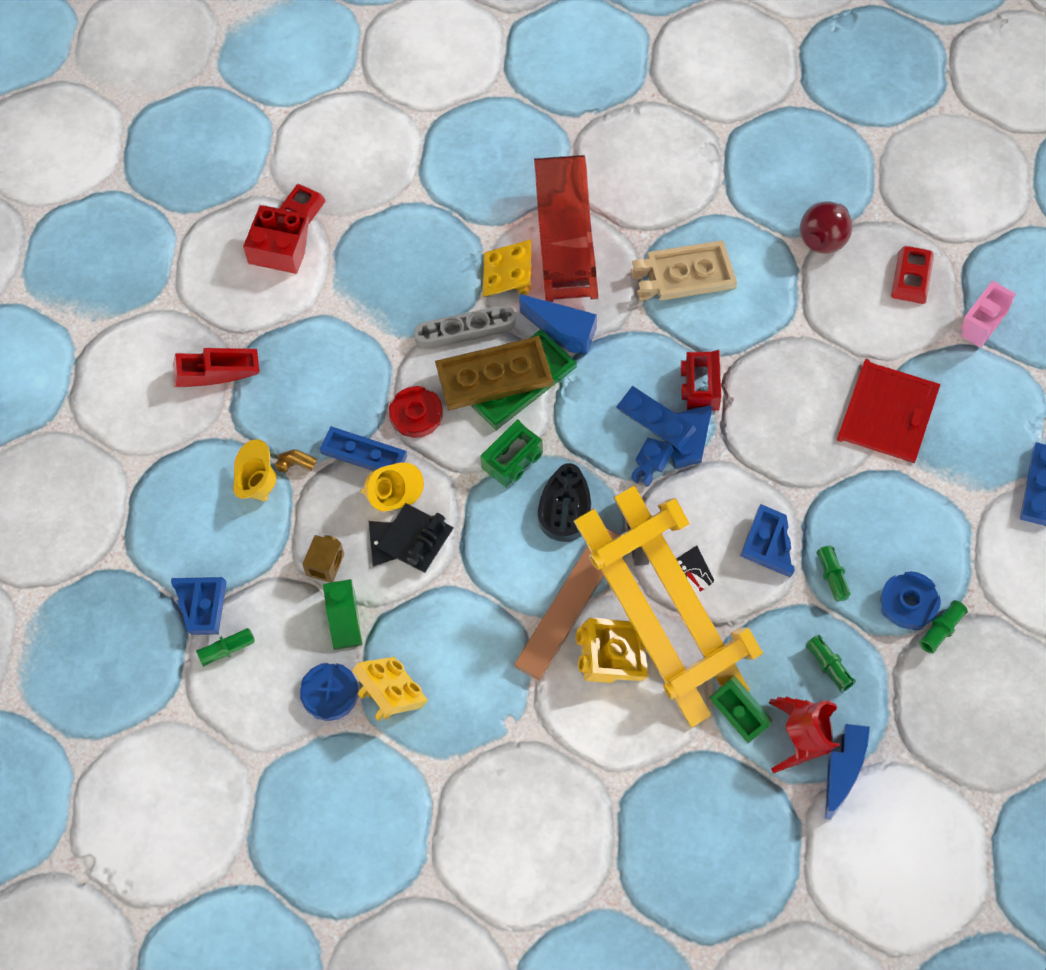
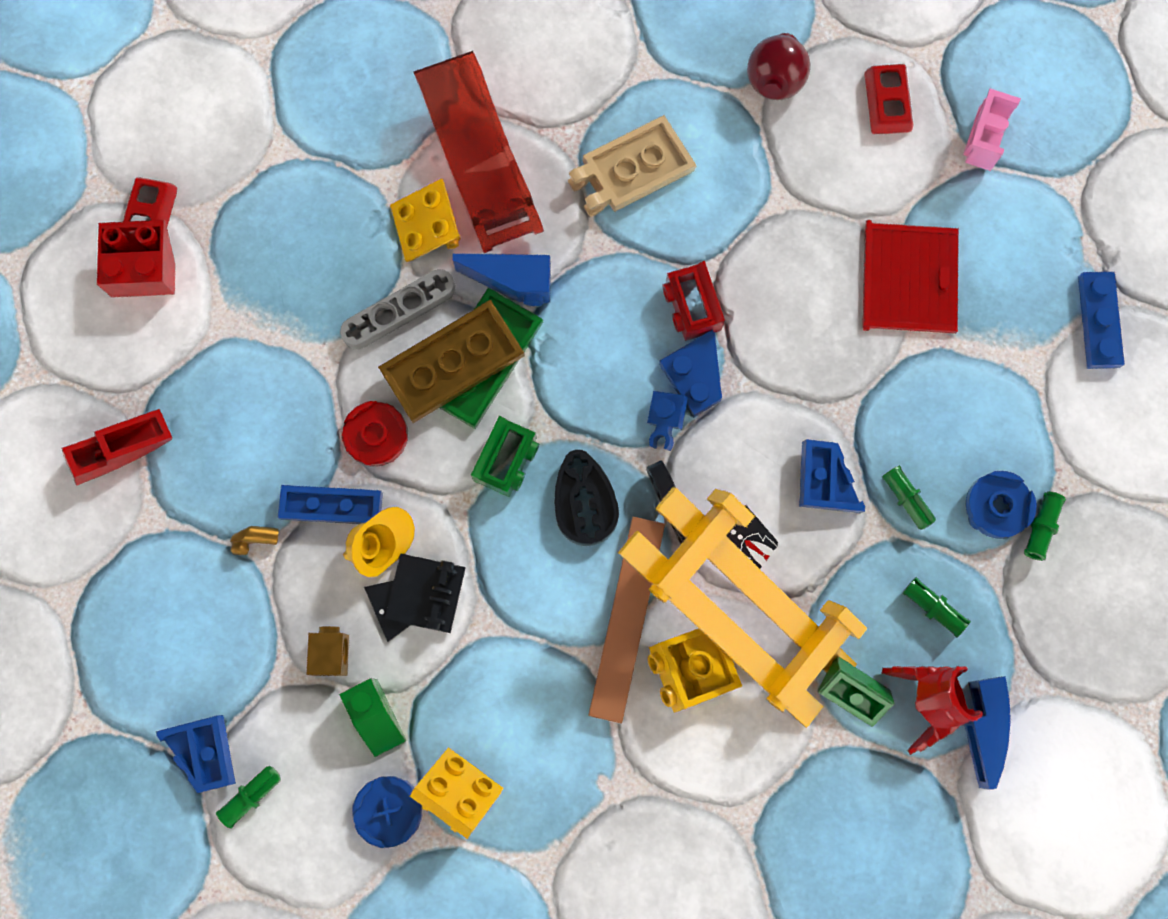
camera: 20 degrees left, 15 degrees up
yellow piece [233,439,277,502] -> none
blue plate [616,385,697,451] -> none

